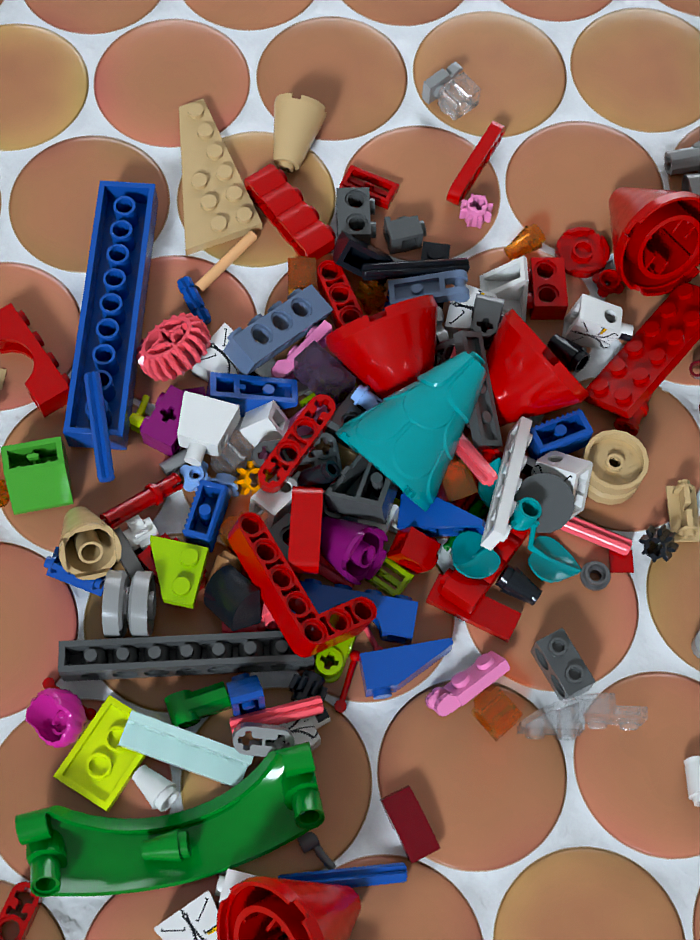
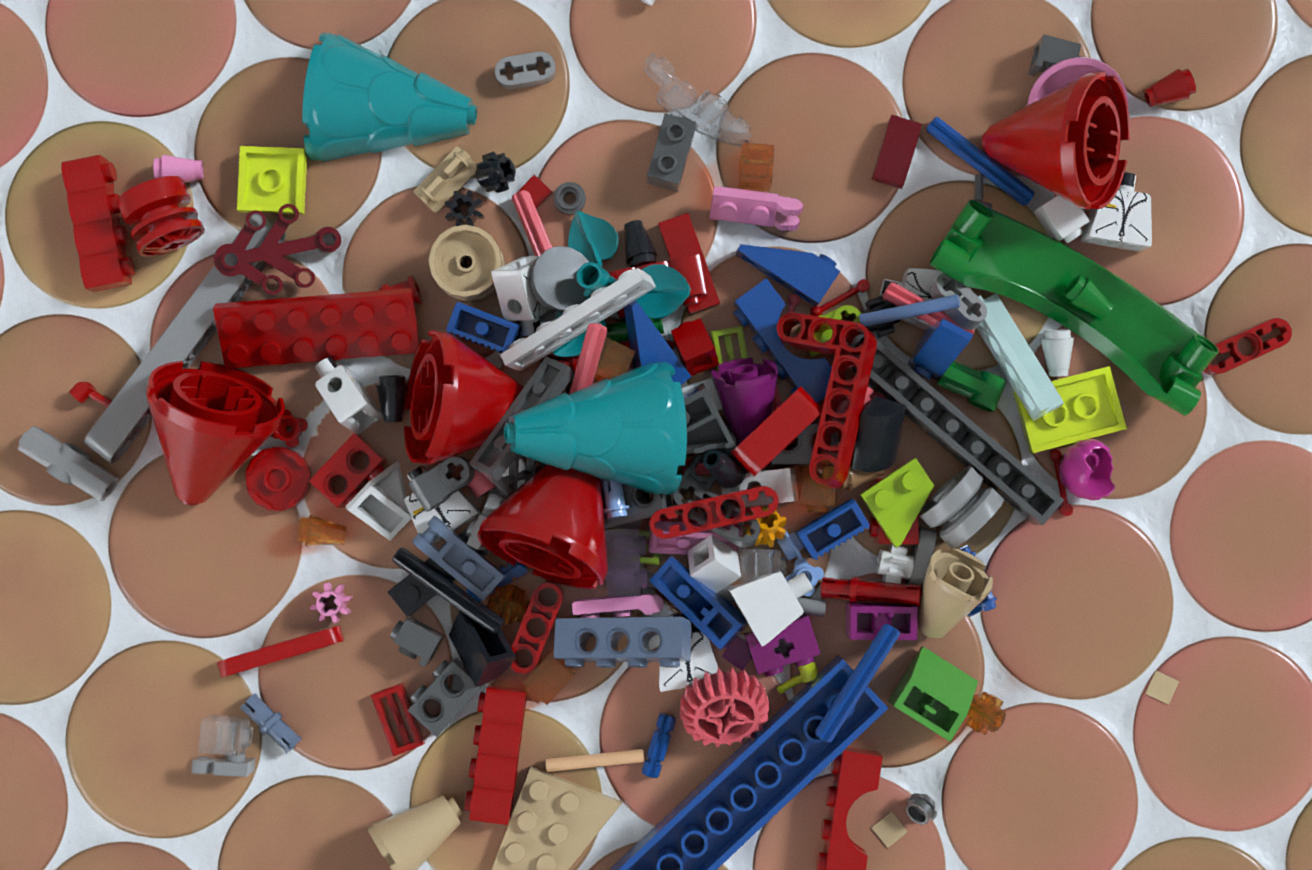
camera: 135 degrees left, 20 degrees up
none -> sand blue pin [240,693,302,754]
none -> black gear [444,190,485,226]
none -> magenta brick [846,602,917,640]
none -> medium blue bar [859,294,960,327]

